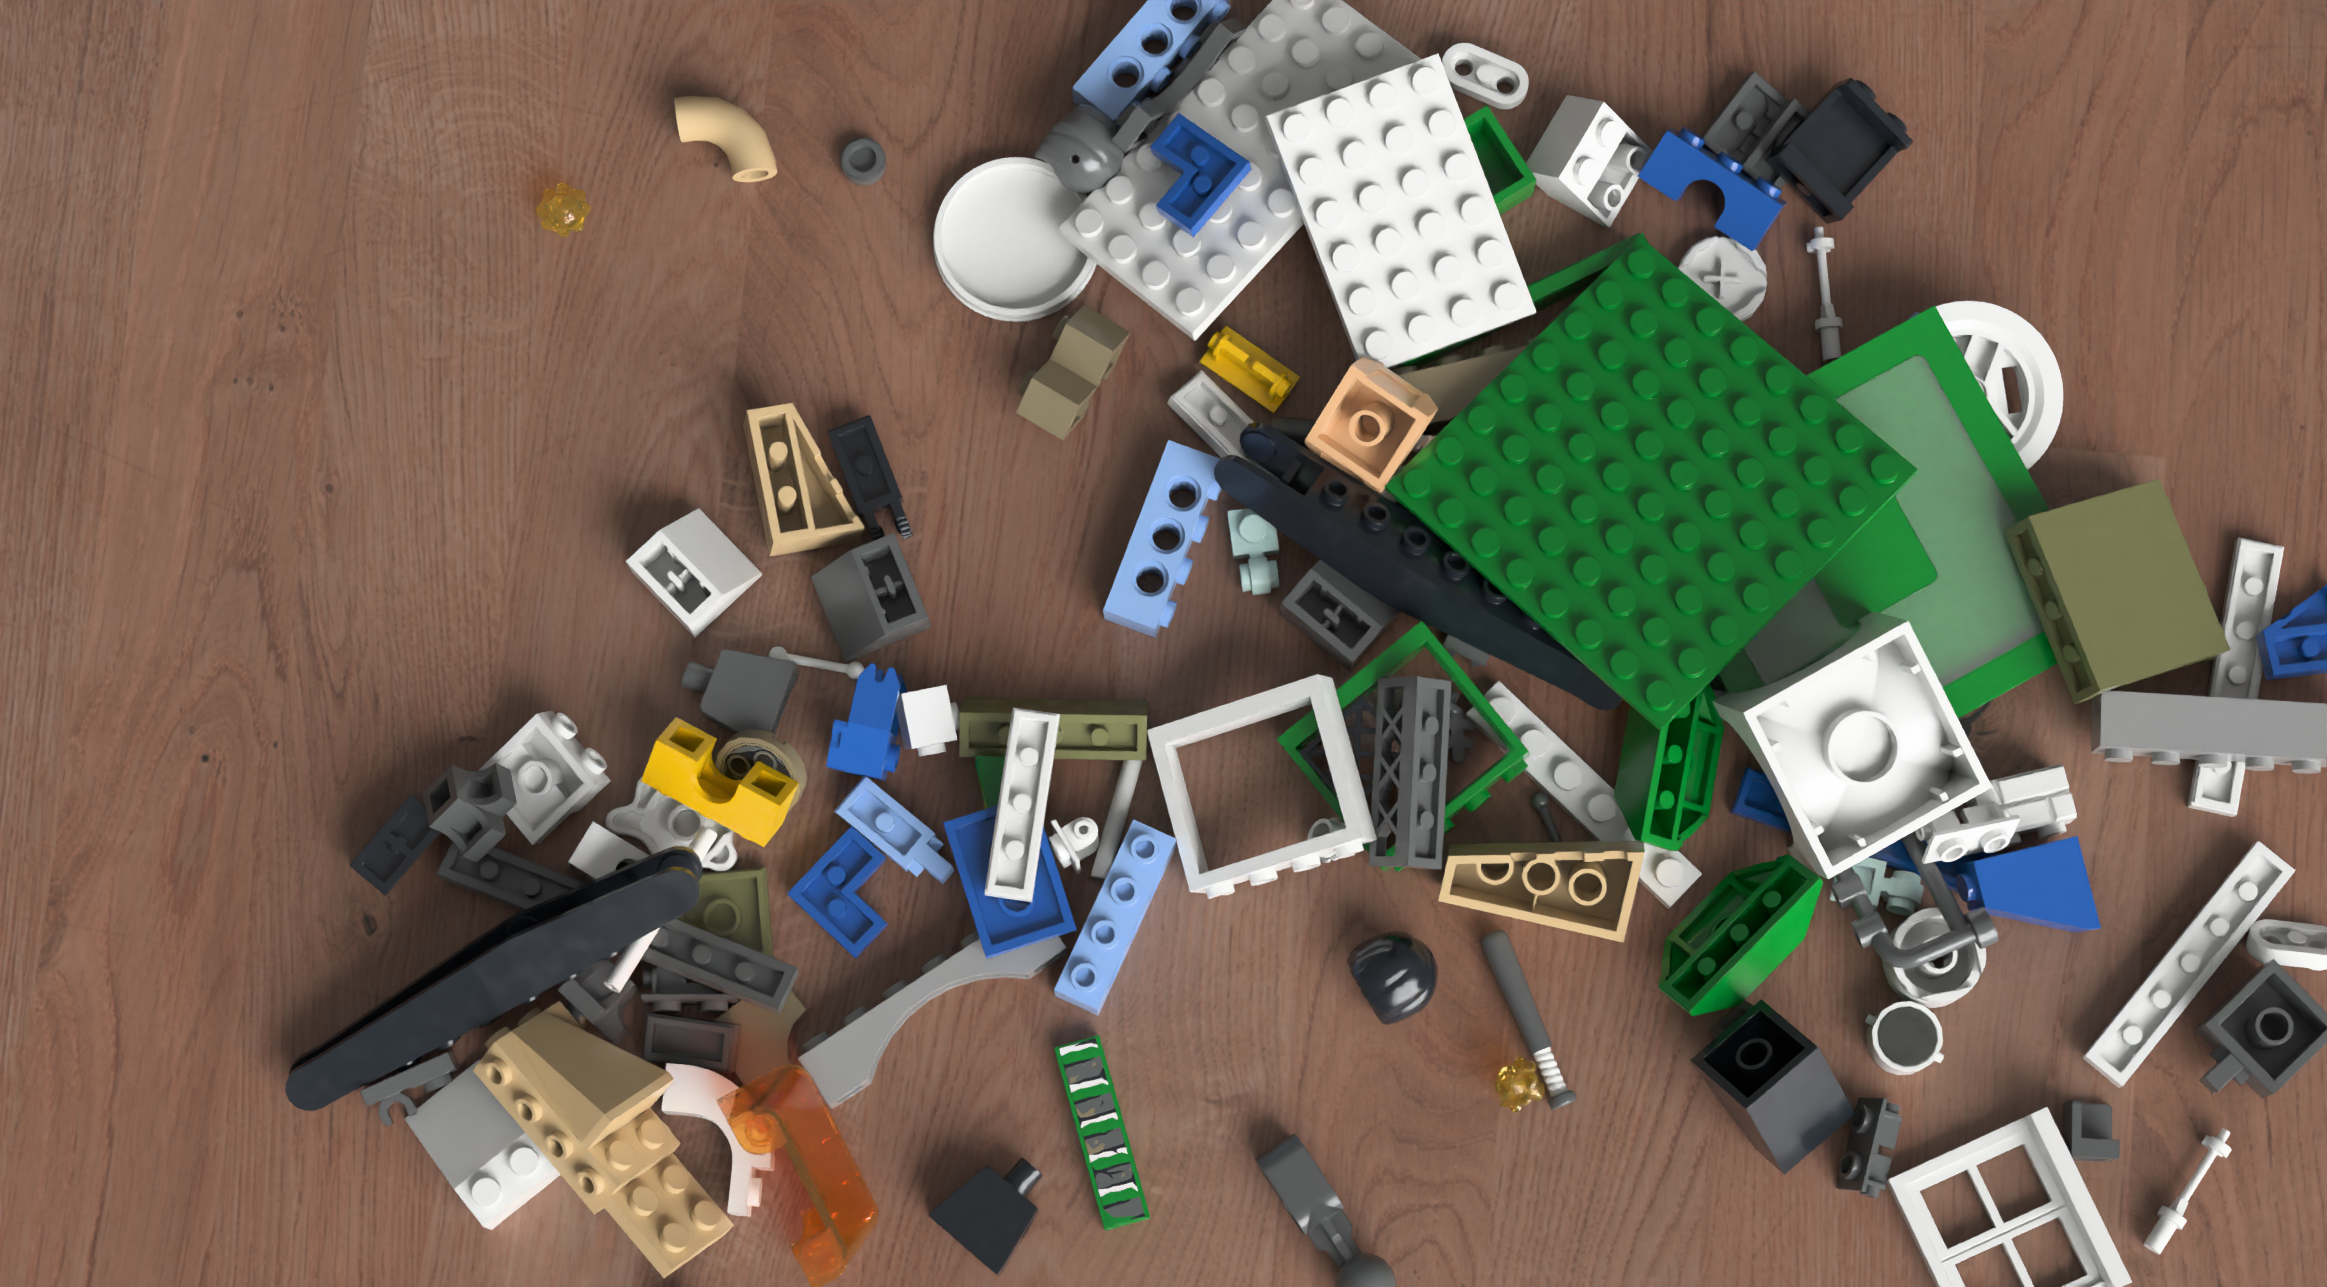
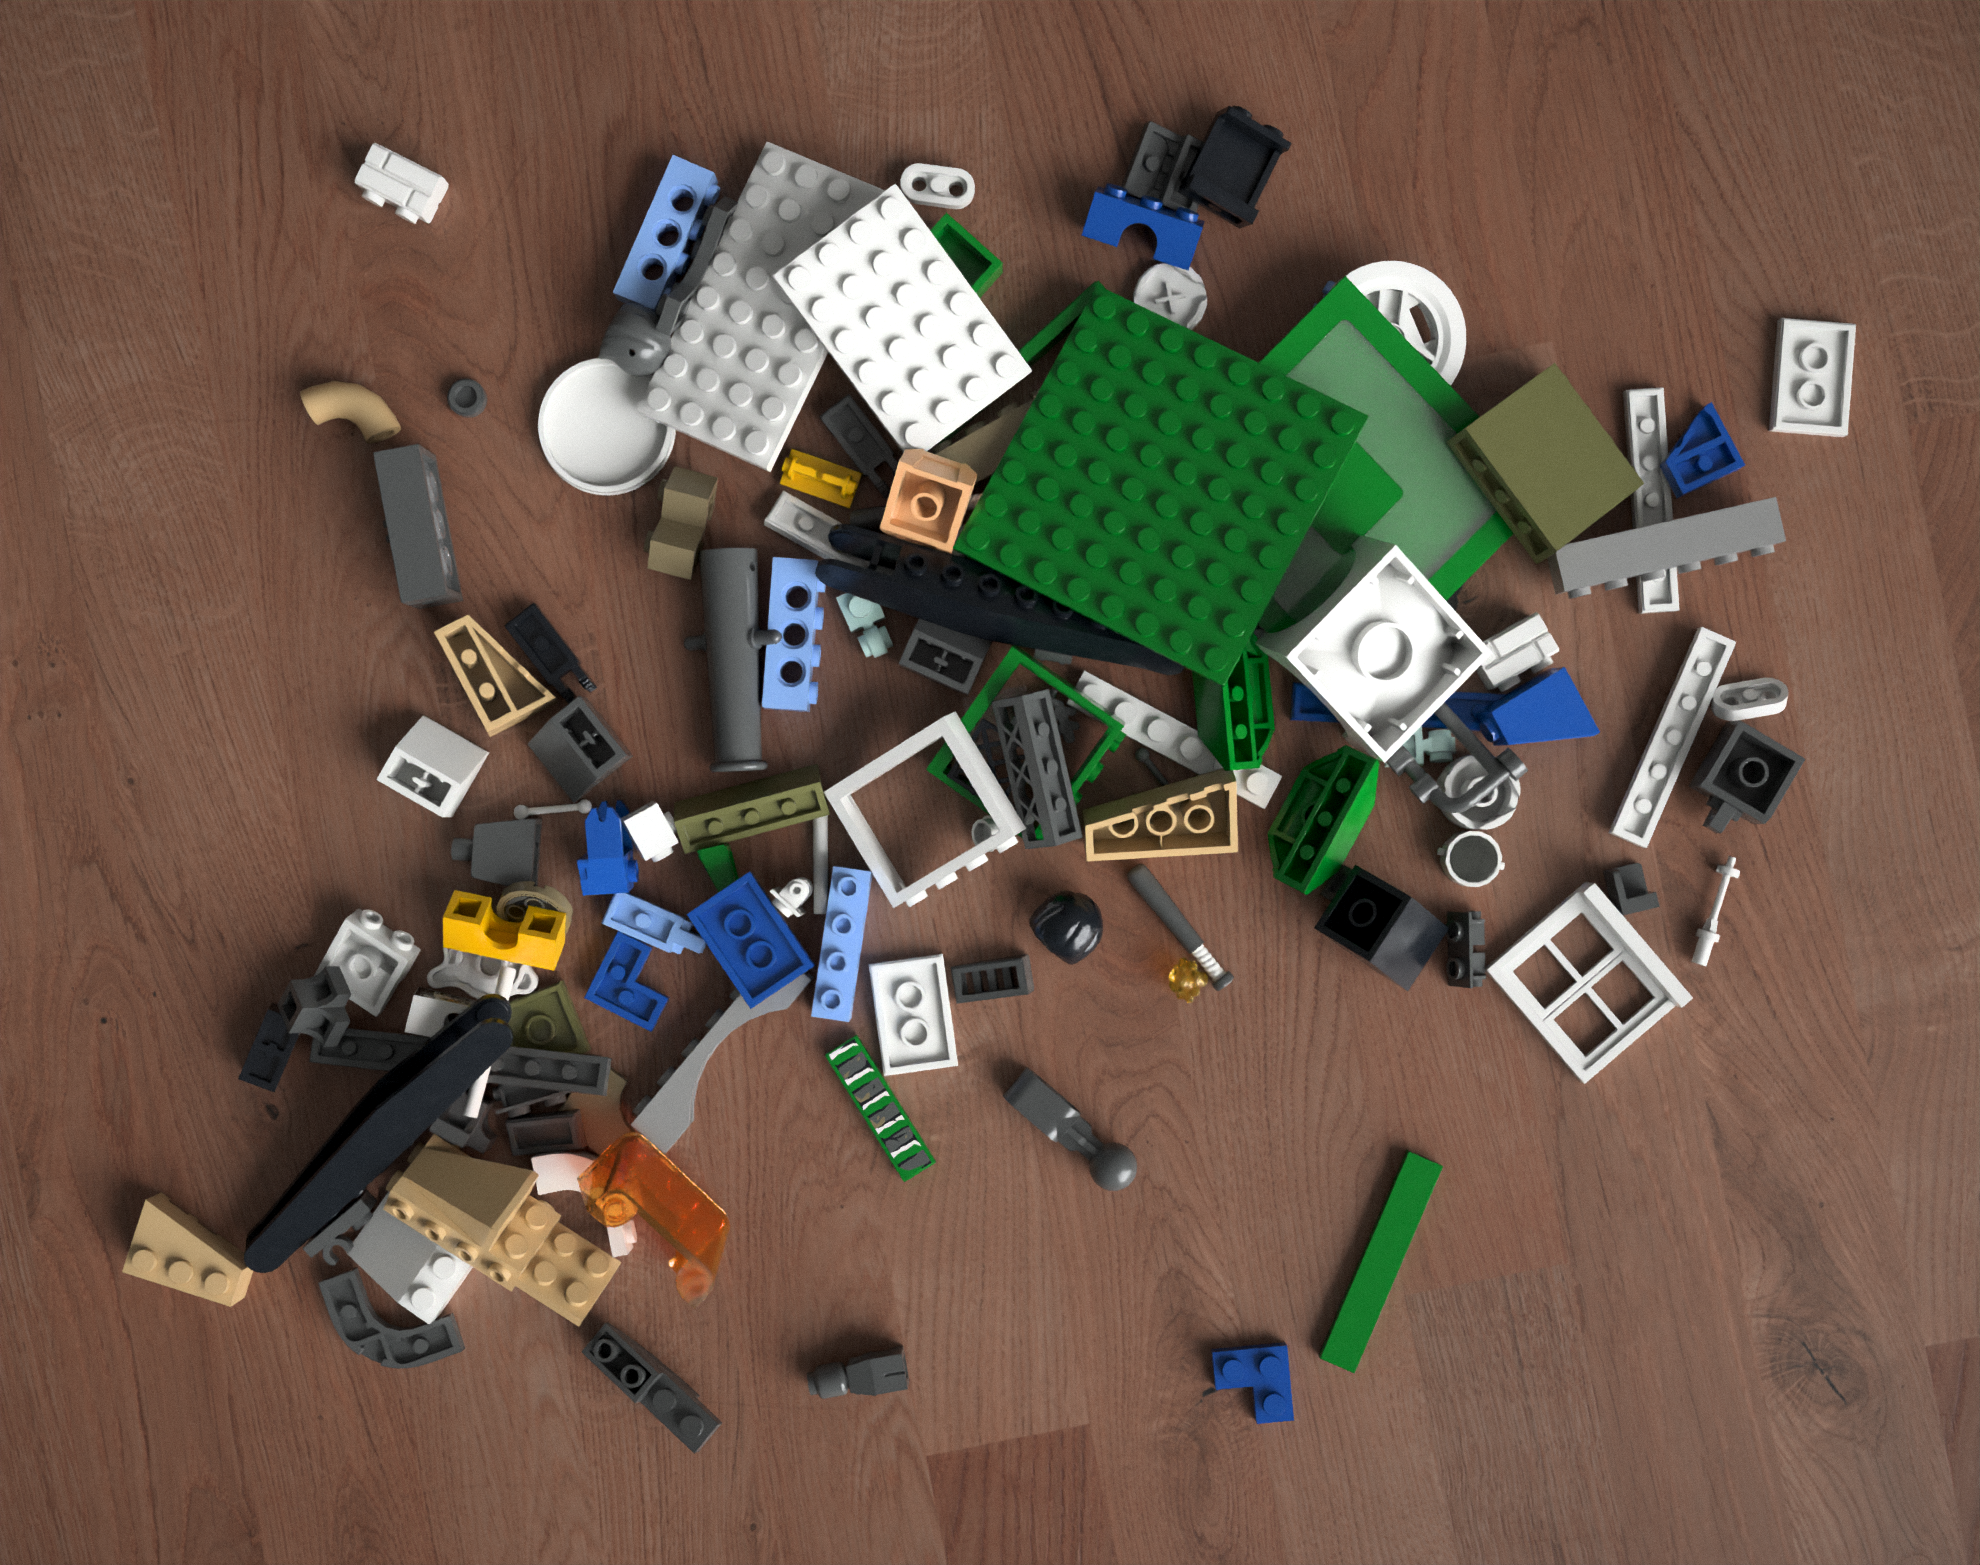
camera: 20 degrees left, 10 degrees up
clear yellow plant [535,182,591,237] -> none
black torso [929,1157,1043,1277] -> none
white tile [984,708,1060,902] -> none
blue plate [1150,113,1252,238] -> none
white slope [1526,95,1653,228] -> none
white piece [1806,227,1843,363] -> none
white hinge [1915,802,2020,864] -> none
none -> tan wedge [122,1192,253,1307]
none -> dark grey plate [318,1267,465,1369]
none -> dark grey brick [373,444,463,609]
none -> dark grey piece [684,548,782,772]
none -> dark grey hinge [819,394,898,499]
none -> white tile [869,954,958,1076]
none -> dark grey slope [951,954,1034,1004]

